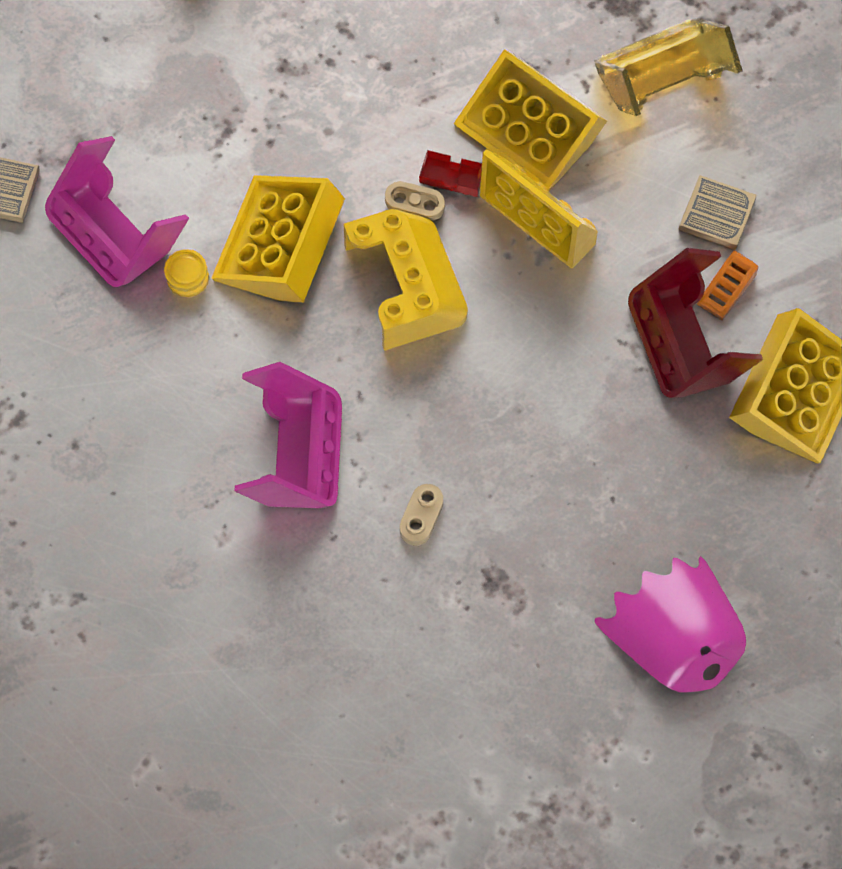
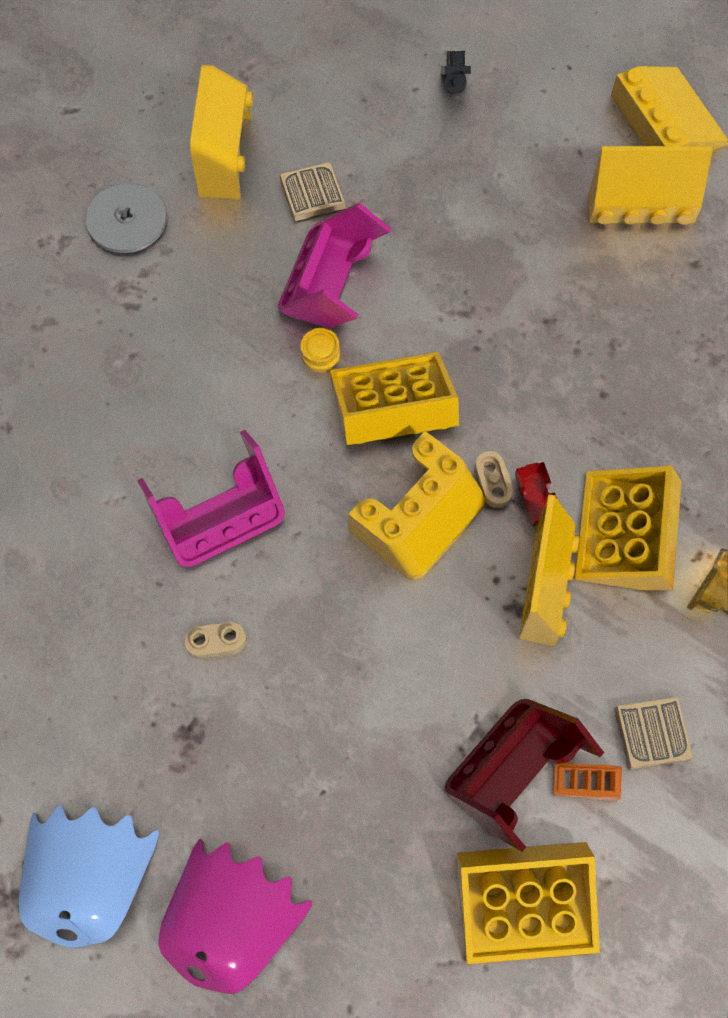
camera: 60 degrees right, 0 degrees up
none -> light blue piece [19,805,159,948]

